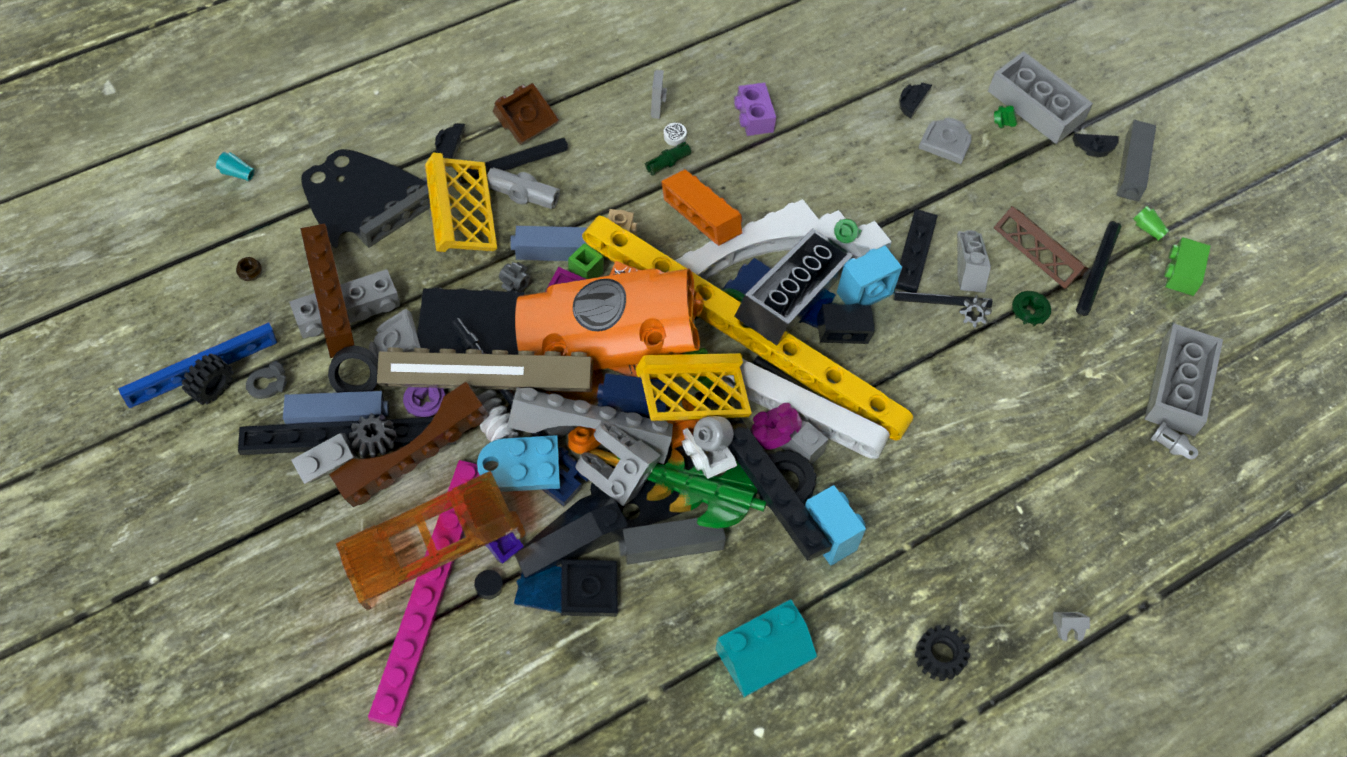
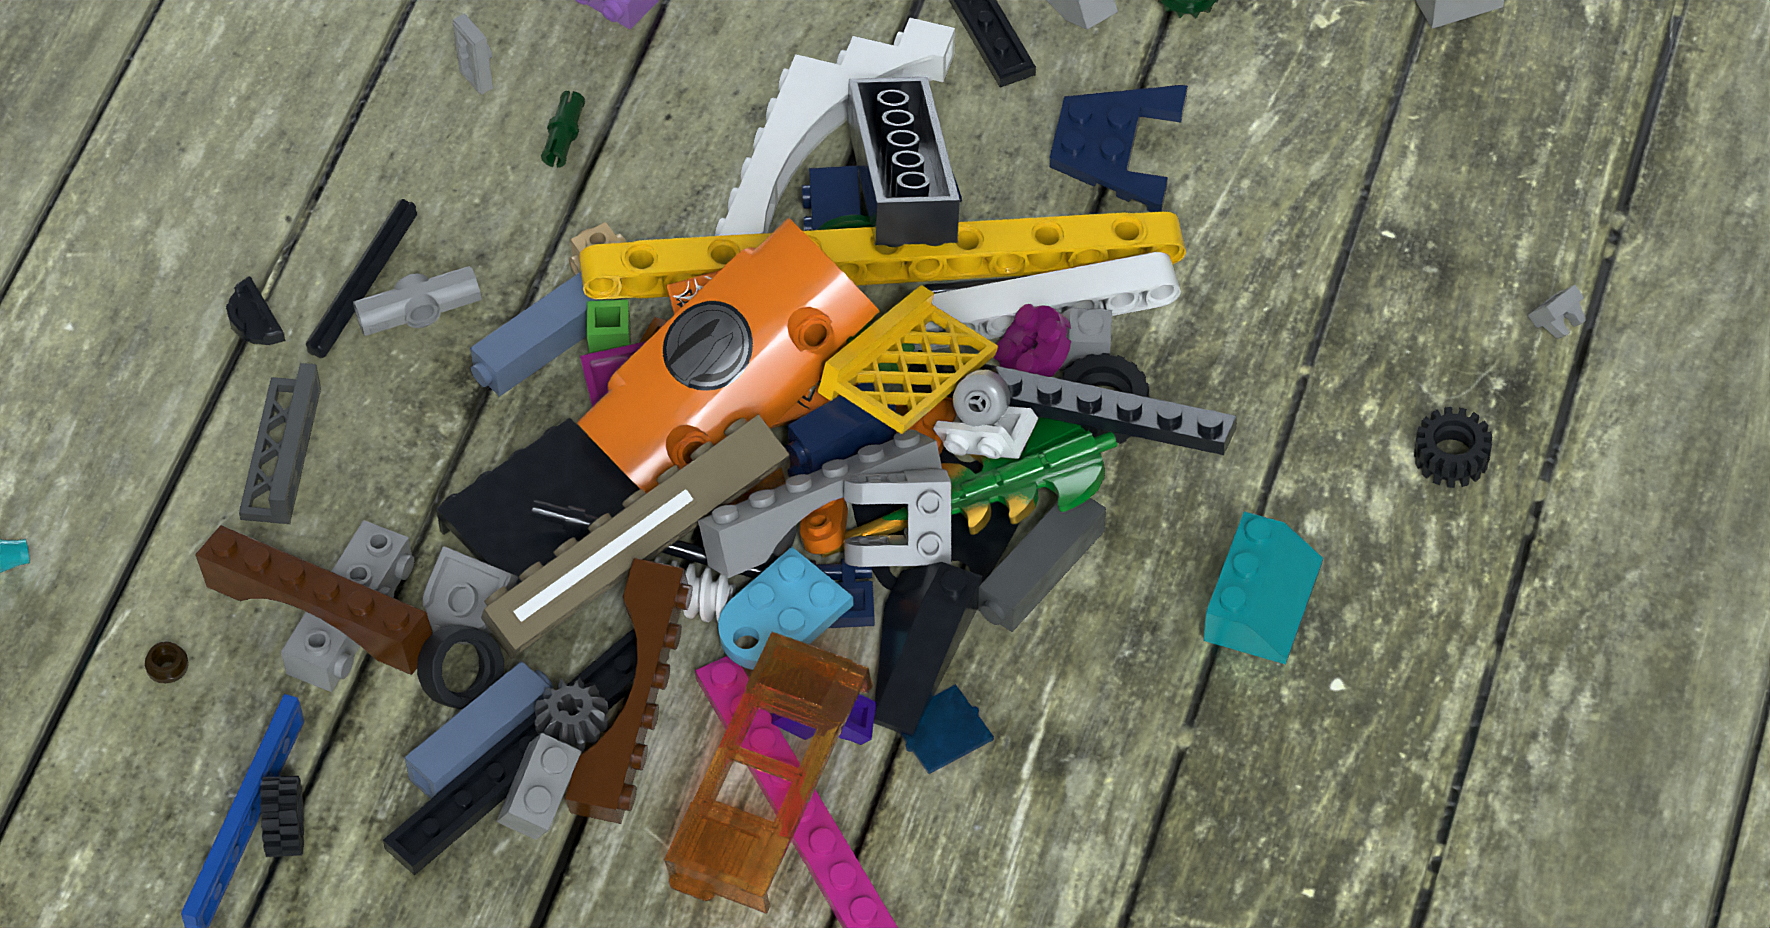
camera: 35 degrees left, 5 degrees down
dark grey piece [246,361,287,399] -> none
black piece [301,149,427,248] -> none
medium lavender gear [403,387,445,418] -> none
yellow fence [425,153,497,252] -> none
black tile [474,570,503,600] -> none
reddish brown plate [492,83,559,146] -> none
dark grey gear [499,262,530,292] -> none
black tile [561,559,618,617] -> none
orange brick [661,169,742,246] -> none
tile [664,123,687,146] -> none
medium azure brick [805,485,866,566] -> none
black brick [817,303,875,344] -> none
green plate [834,219,862,243] -> none
medium azure brick [837,246,902,305] -> none
black bar [893,291,993,308] -> none
dark grey gear [959,295,992,328] -> none
light grey piece [1150,421,1198,459] -> none
none -> dark blue wing [1049,85,1188,212]

